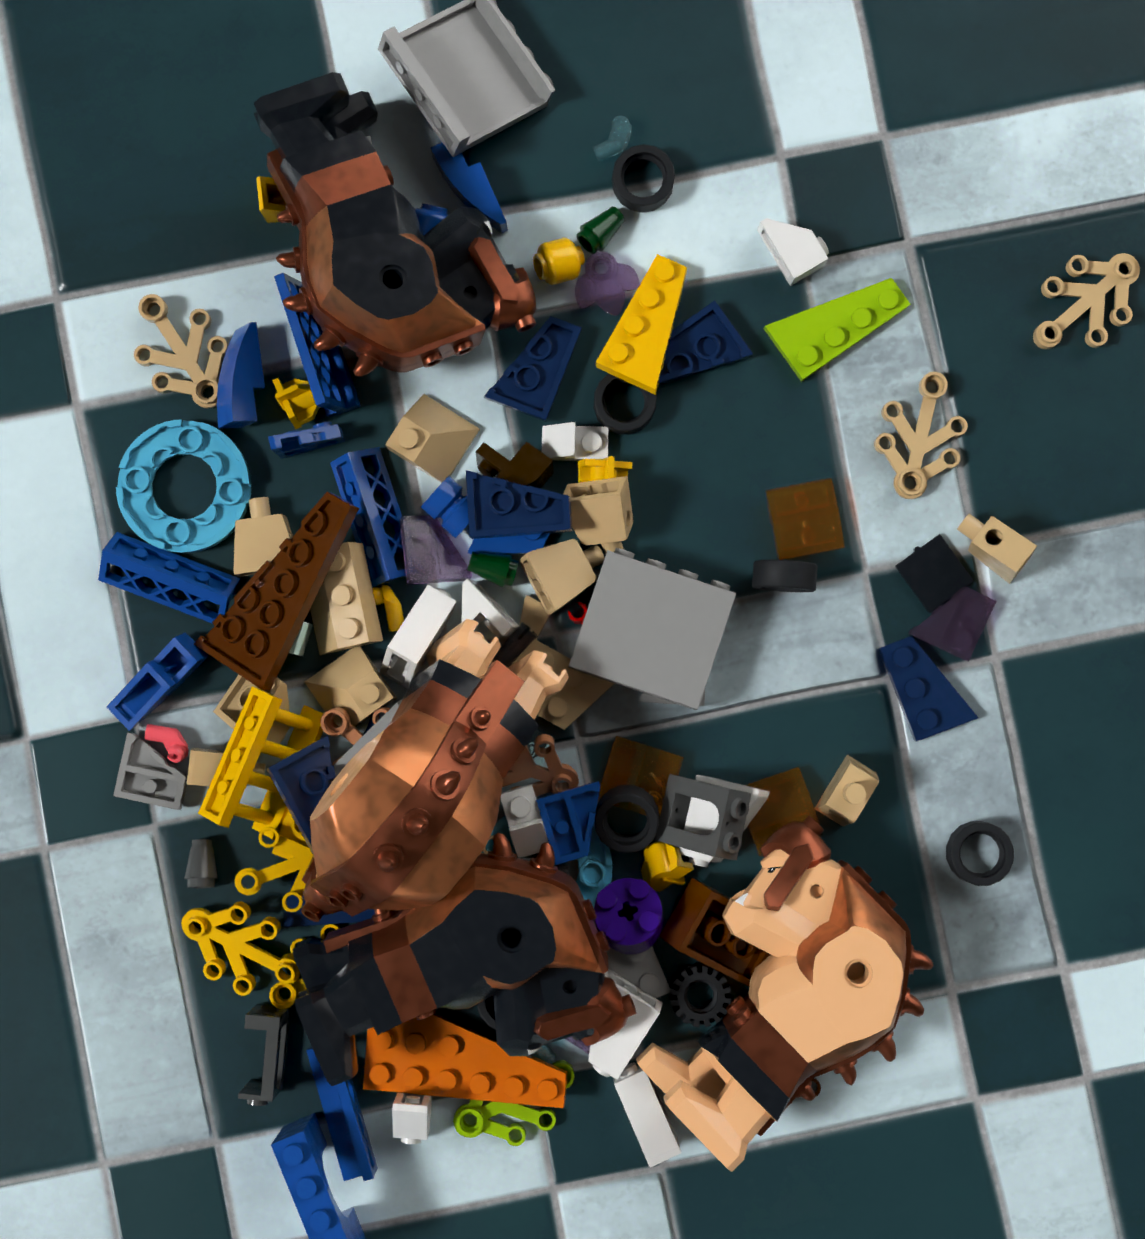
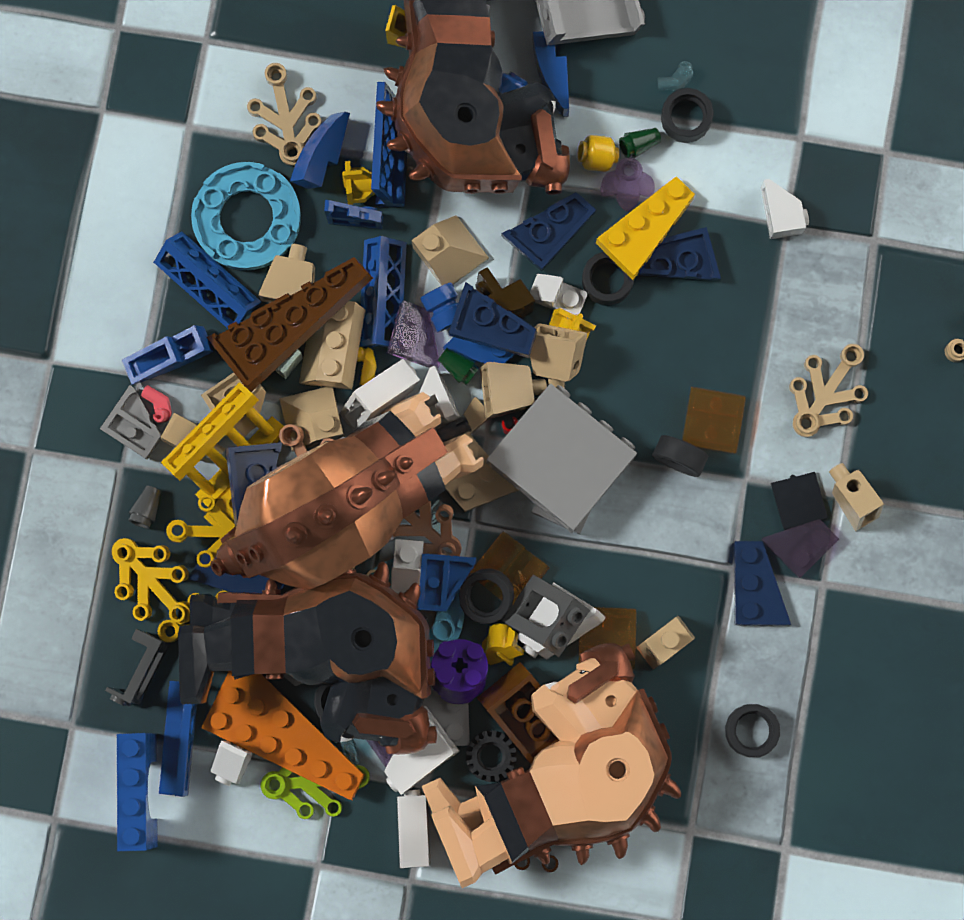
camera: 25 degrees right, 5 degrees down
lime wing [763,278,911,382] -> none

